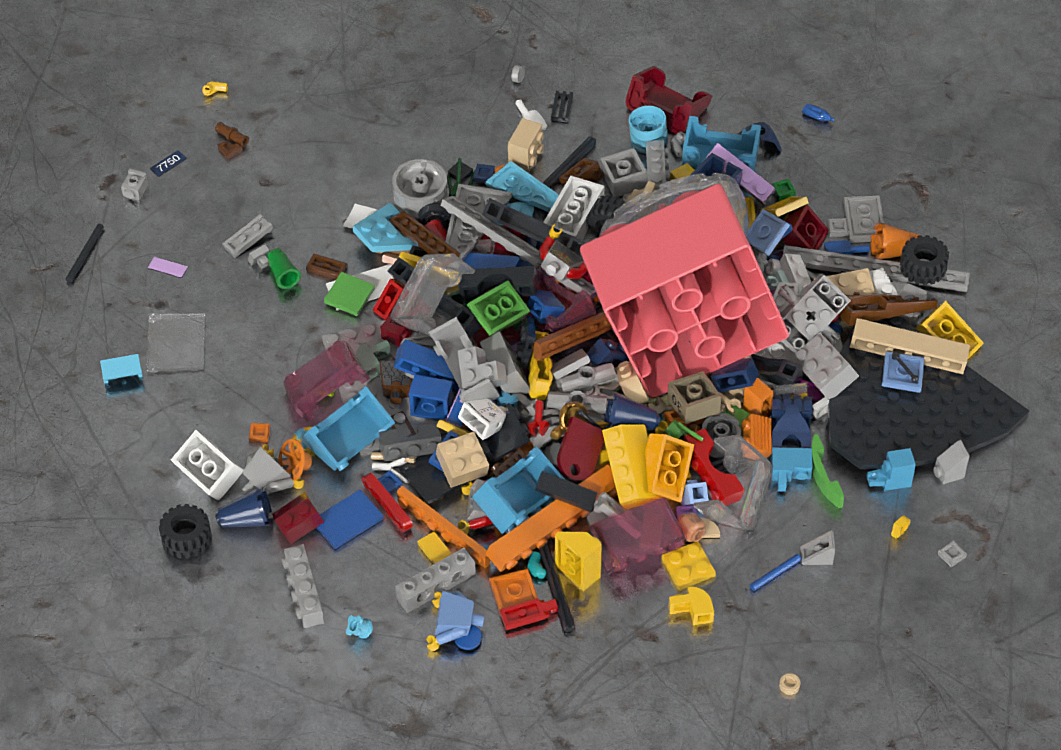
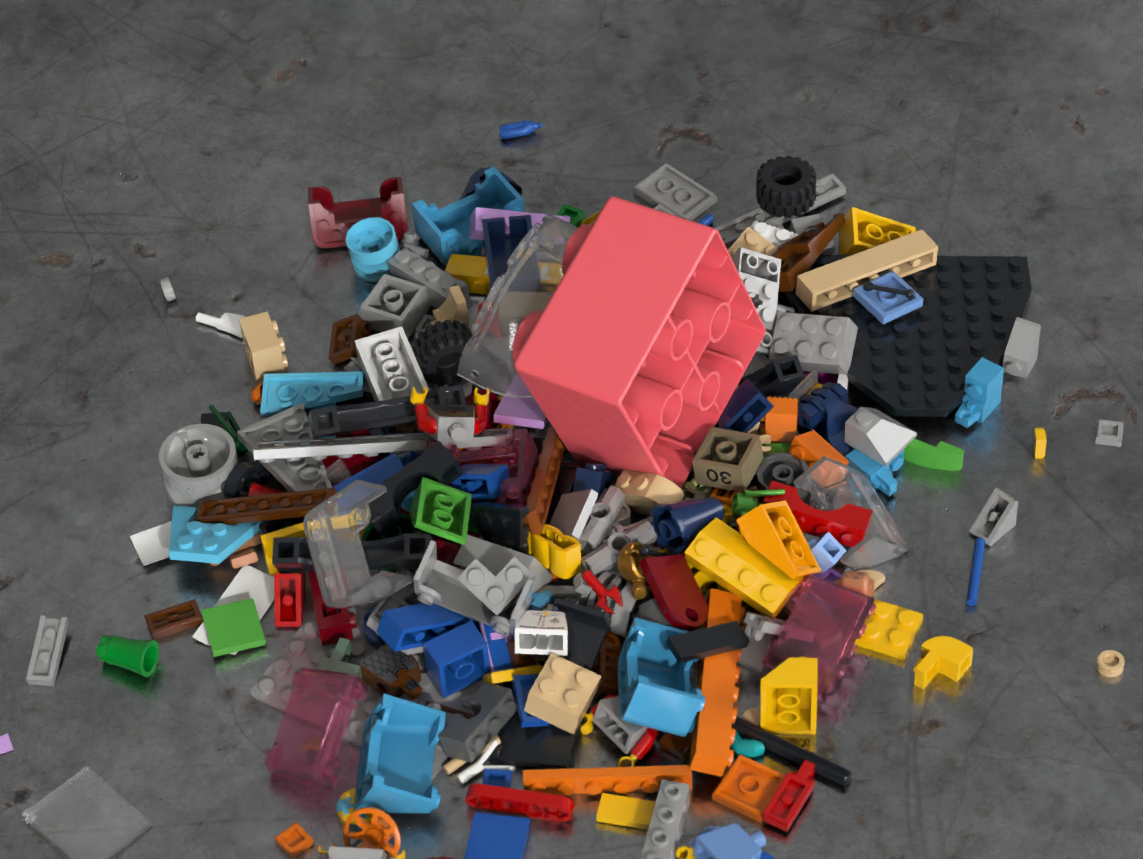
camera: 40 degrees left, 5 degrees down
light grey tile [248,245,269,269] -> none
dark blue plate [474,164,495,183] -> none
black axle [543,136,596,189] -> none
black tile [551,90,573,122] -> none
orange cone [870,223,919,260] -> none
none -> light grey slope [844,407,917,467]

